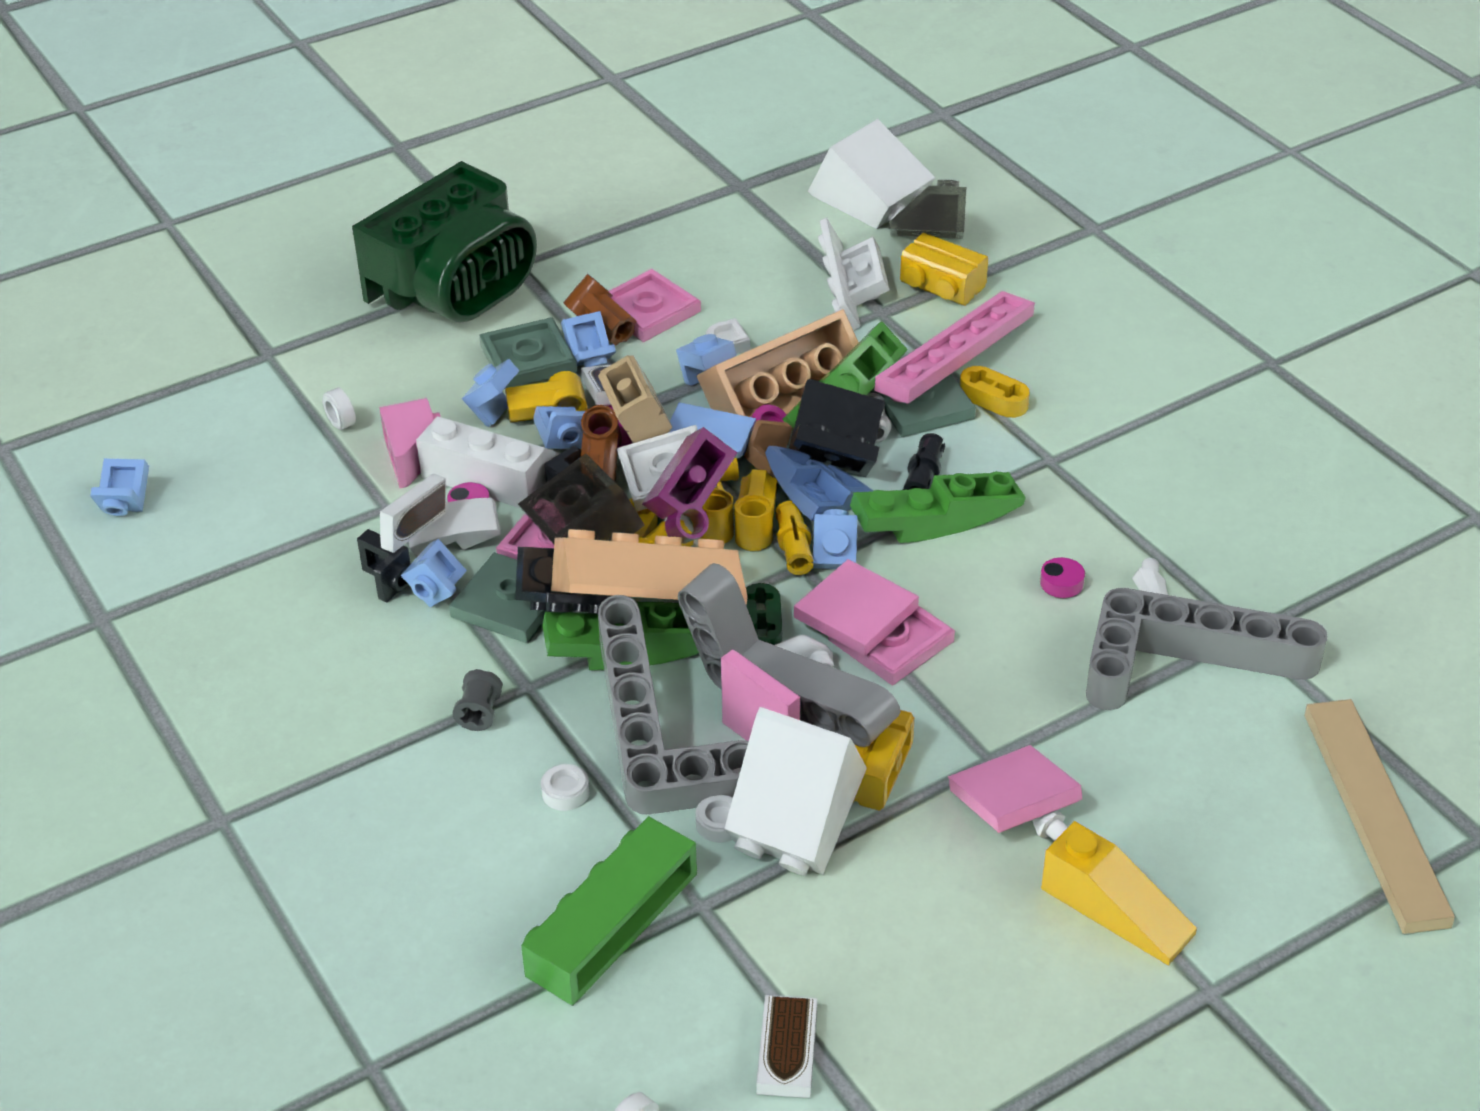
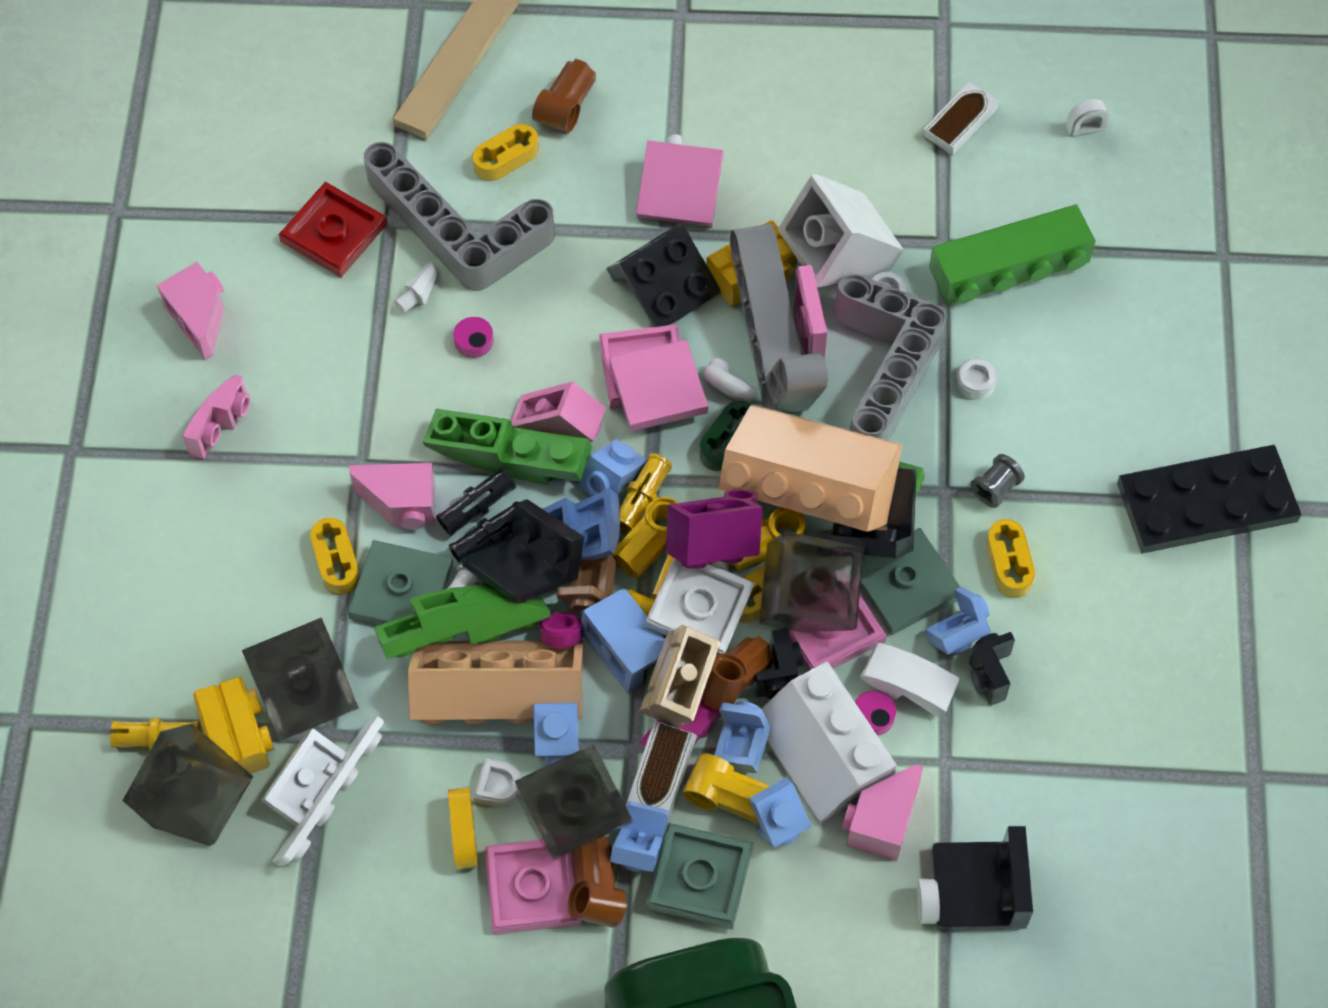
camera: 145 degrees left, 20 degrees up
light blue bracket [90,458,149,516] -> none
tile [380,473,446,553] -> none
white slope [808,119,936,229] -> none
bright pink plate [874,291,1035,404] -> none
yellow slope [1041,821,1197,966] -> none
none -> yellow pin [110,718,202,752]
none -> bright pink slope [157,262,224,360]
none -> bright pink slope [182,375,250,460]
none -> clear smoke slope [242,617,359,742]
none -> red tile [278,181,388,278]
none -> bright pink slope [349,463,435,530]
none -> black pin [448,501,518,565]
none -> yellow beam [448,787,478,870]
none -> yellow beam [473,124,539,181]
none -> bright pink slope [511,381,606,442]
none -> clear smoke slope [515,744,633,860]
none -> dark orange piece [532,58,596,134]
none -> black bracket [606,224,721,327]
none -> black bracket [932,826,1033,930]
none -> yellow beam [986,519,1035,598]
none -> black plate [1117,444,1302,554]

